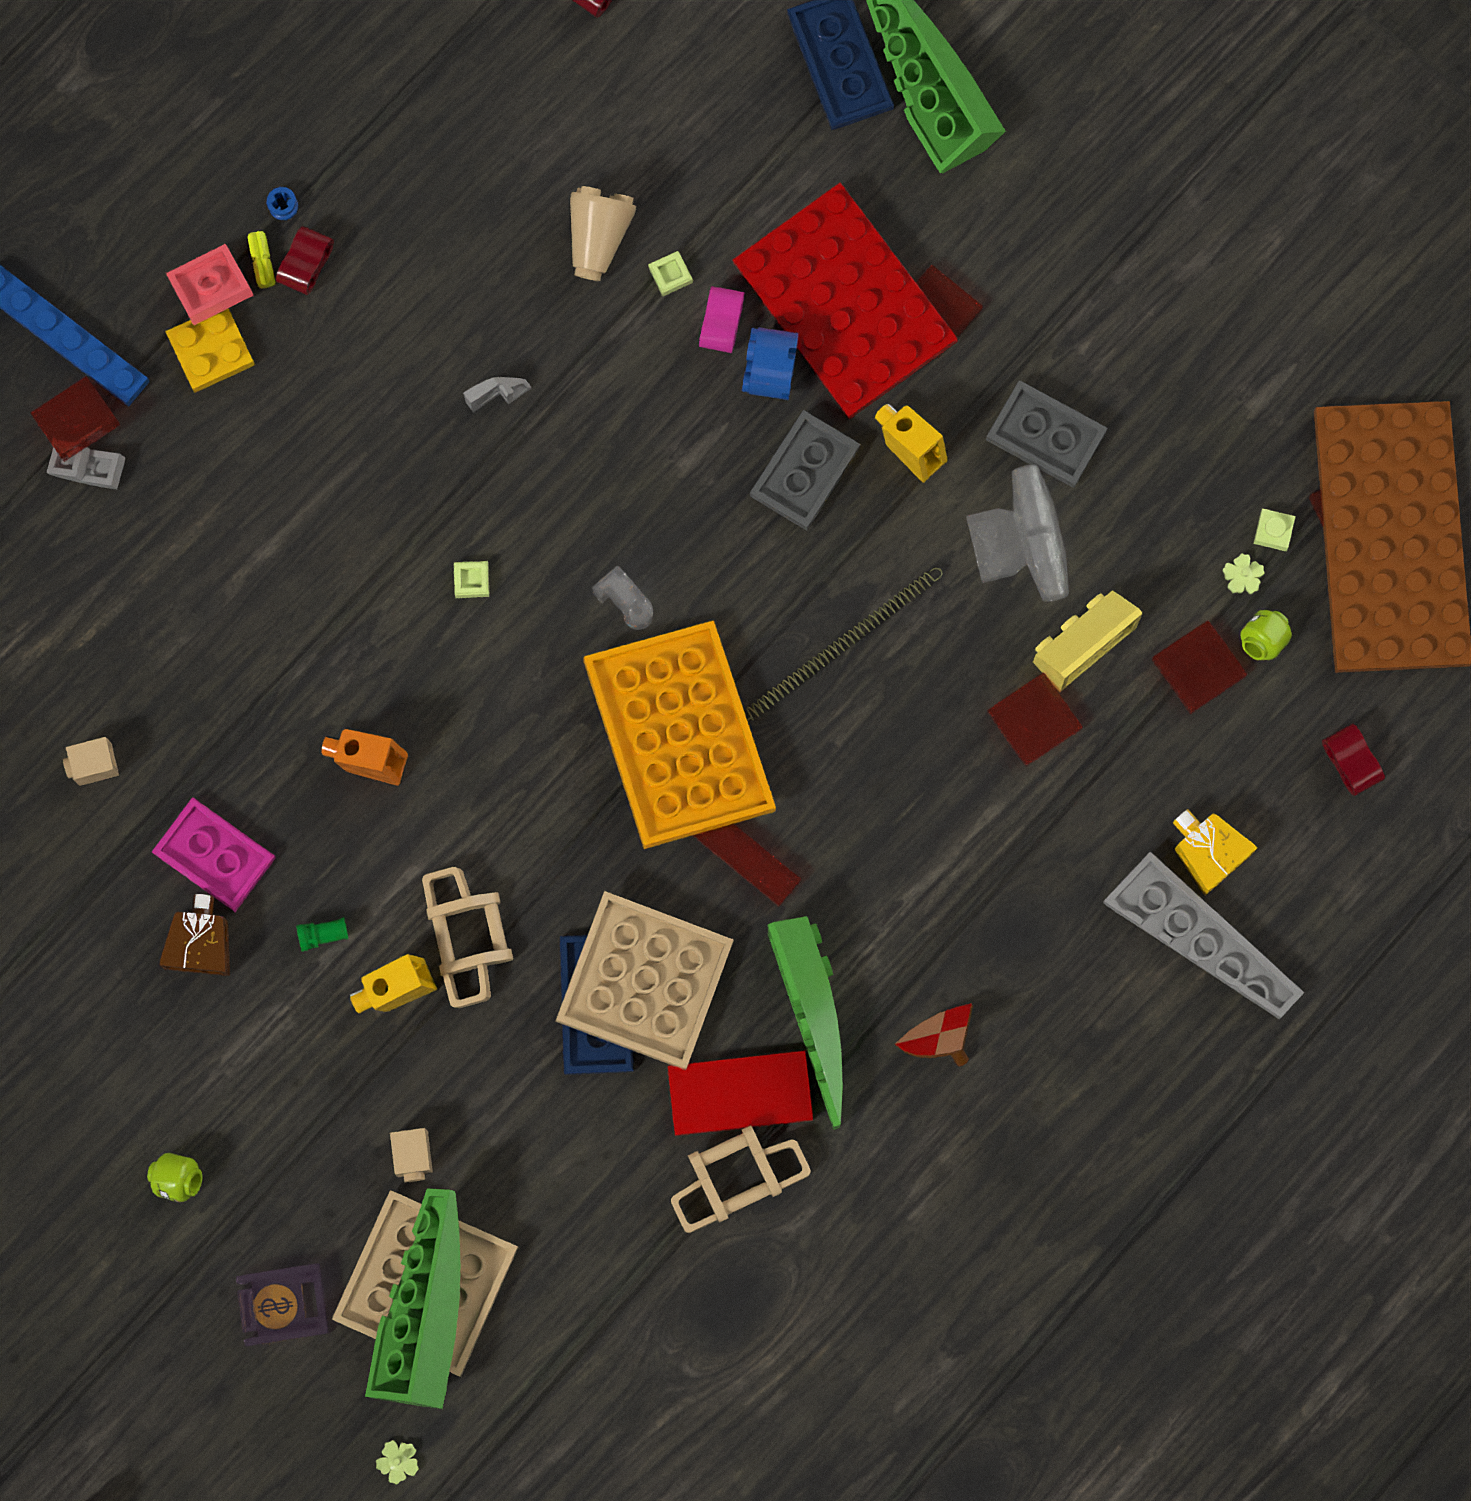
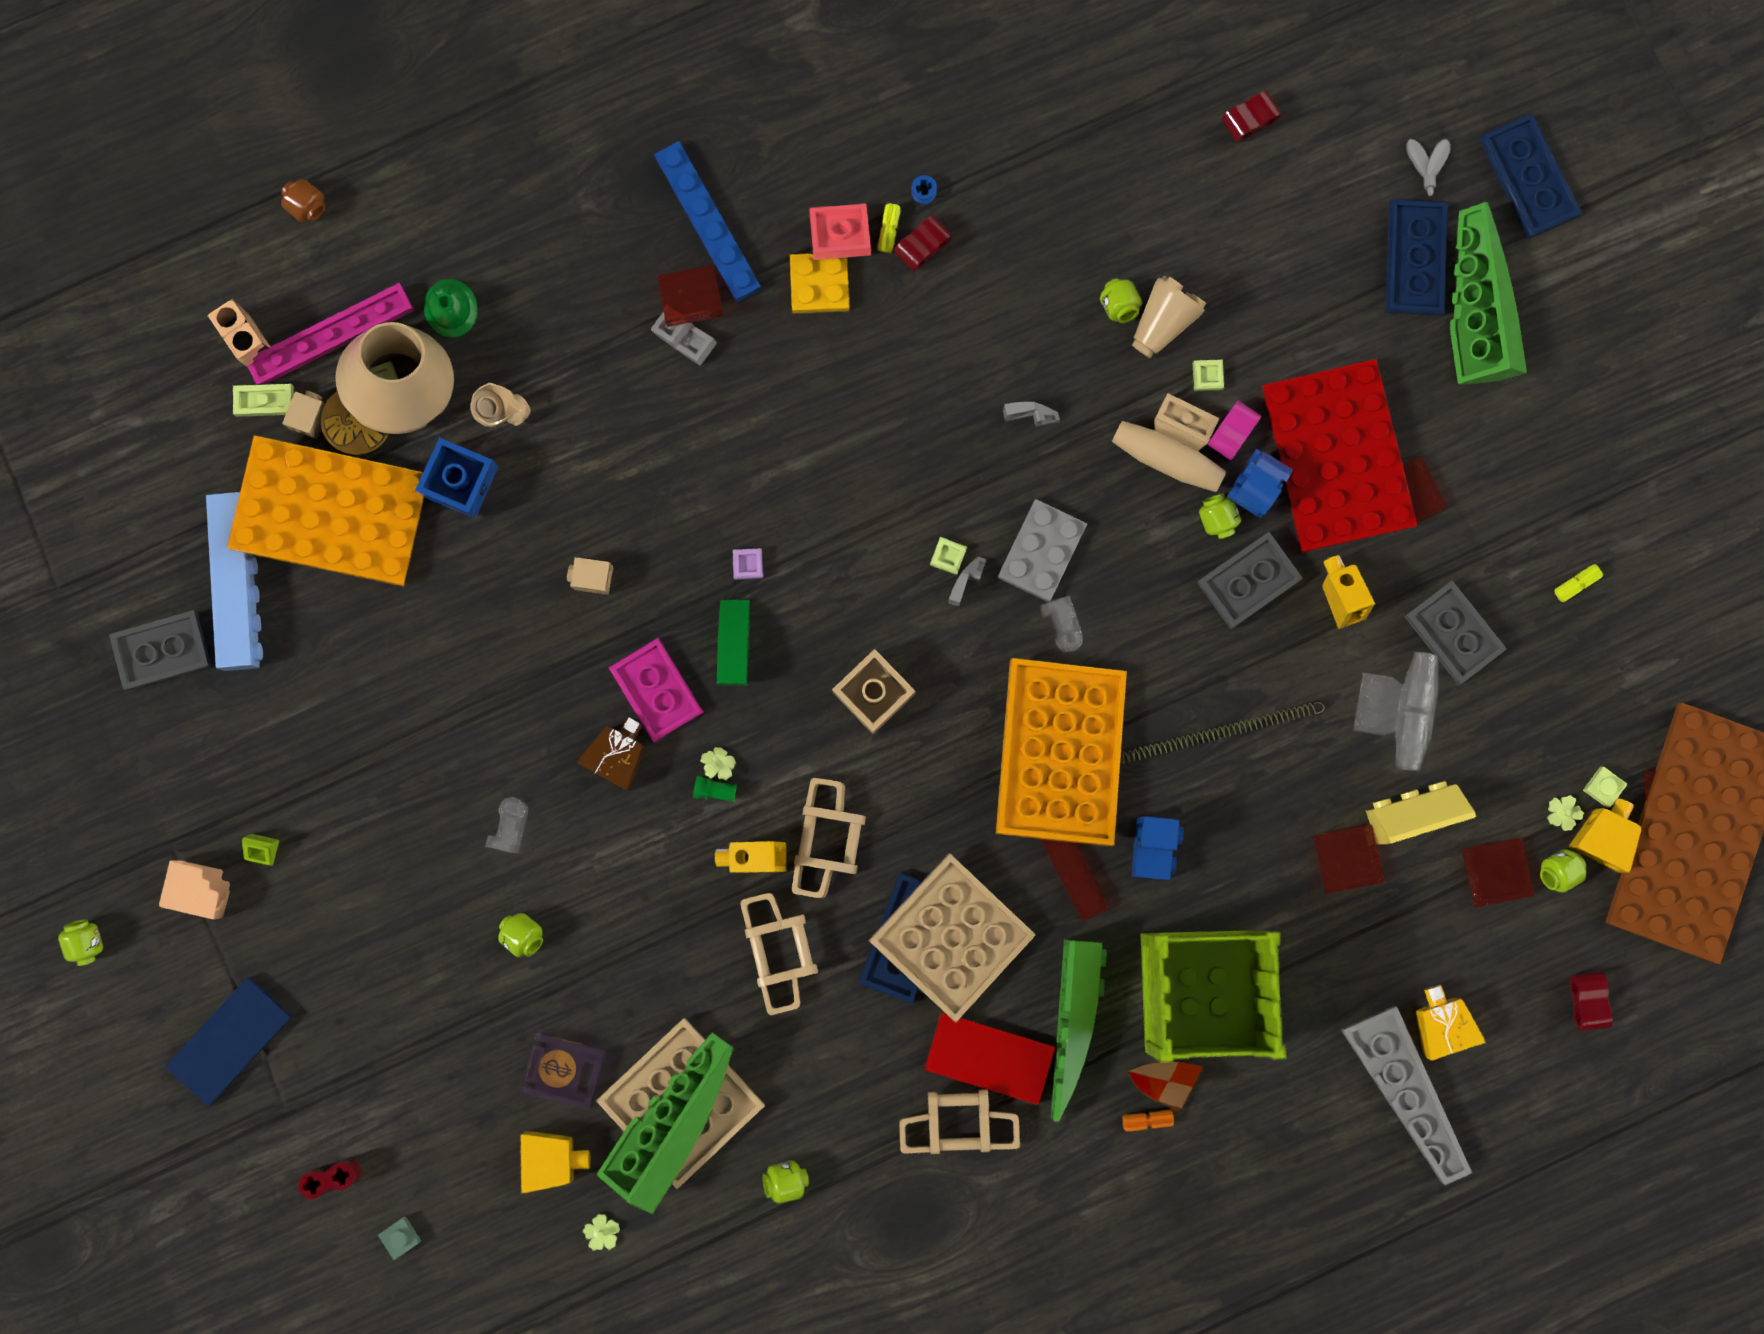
camera: 20 degrees right, 5 degrees up
orange torso [322,729,408,786] -> none
tan brick [390,1128,433,1182] -> none
none -> clear leg [485,797,528,853]
none -> yellow torso [521,1131,591,1193]
none -> yellowish green plant [700,747,736,780]
none -> green slope [717,600,750,686]
none -> lavender tile [733,548,763,580]
none -> tan bar [740,893,818,1015]
none -> lime head [763,1160,809,1204]
none -> tan brick [832,649,916,734]
none -> light grey slope [948,557,986,606]
none -> light grey plate [997,499,1087,603]
none -> lime head [1100,279,1142,323]
none -> tan plate [1112,393,1226,492]
none -> orange piece [1122,1109,1174,1132]
none -> blue brick [1131,816,1183,880]
none -> lime container [1140,930,1285,1062]
none -> lime head [1199,493,1241,539]
none -> neon yellow piece [1554,564,1603,602]
none -> yellow torso [1568,798,1641,873]

